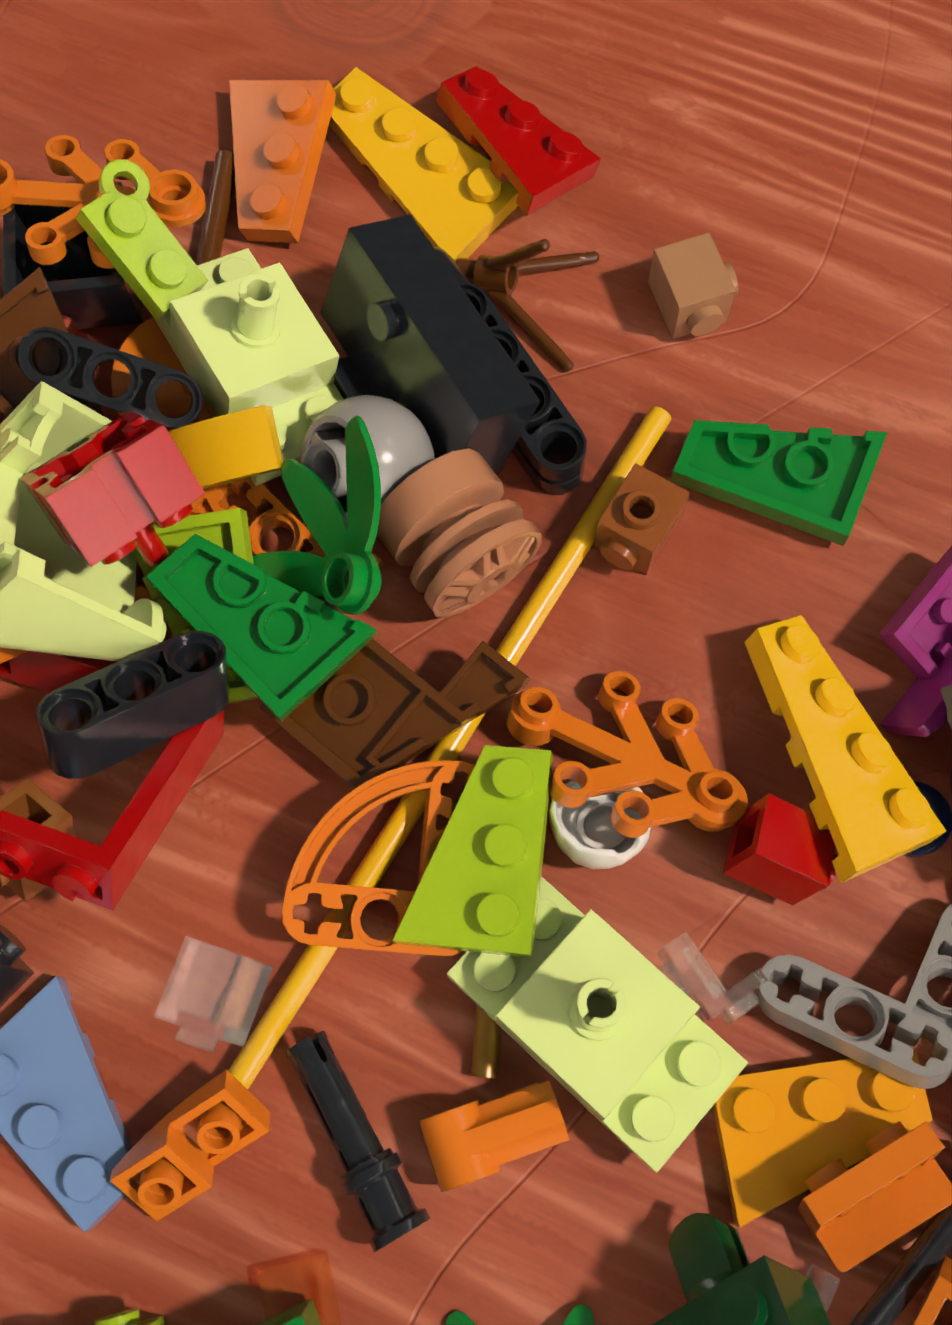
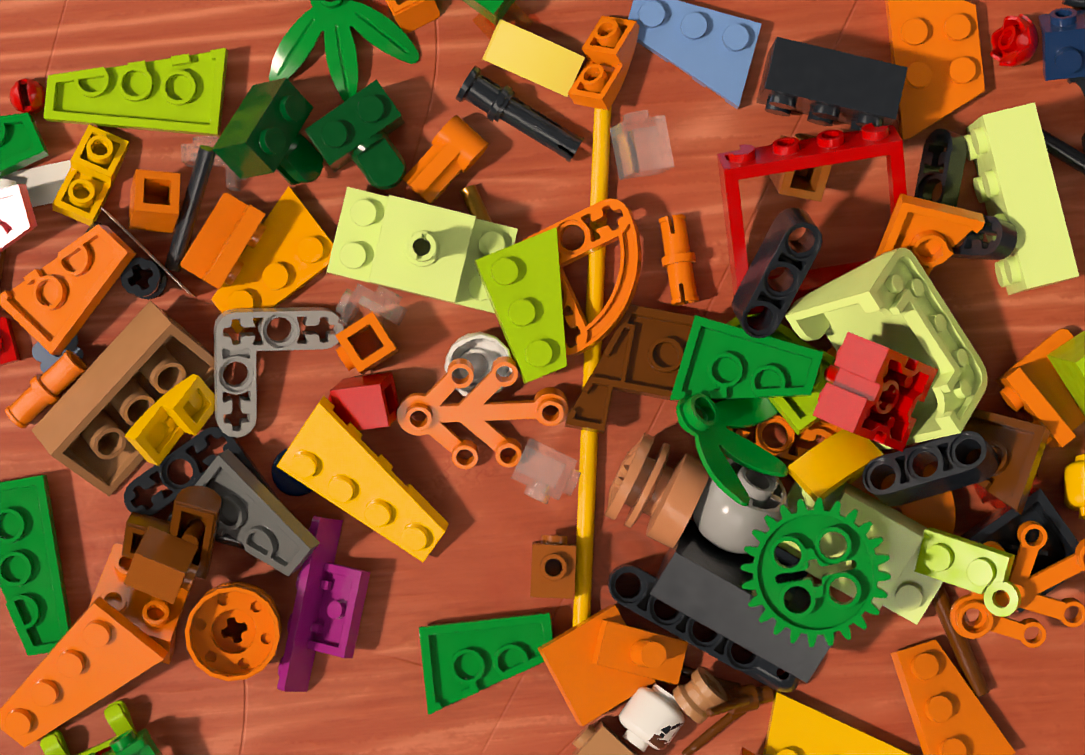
camera: 145 degrees right, 15 degrees up
none -> dark green brick [304,79,406,190]
none -> orange brick [335,311,399,375]
none -> light yellow slope [482,19,585,97]
none -> clear brick [511,438,582,504]
none -> orange tile [537,605,656,726]
none -> orange tile [592,620,688,685]
none -> white head [619,684,685,752]
none -> orange pin [658,214,699,306]
none -> medium nougat wheel [672,667,728,724]
none -> green gear [741,497,891,647]

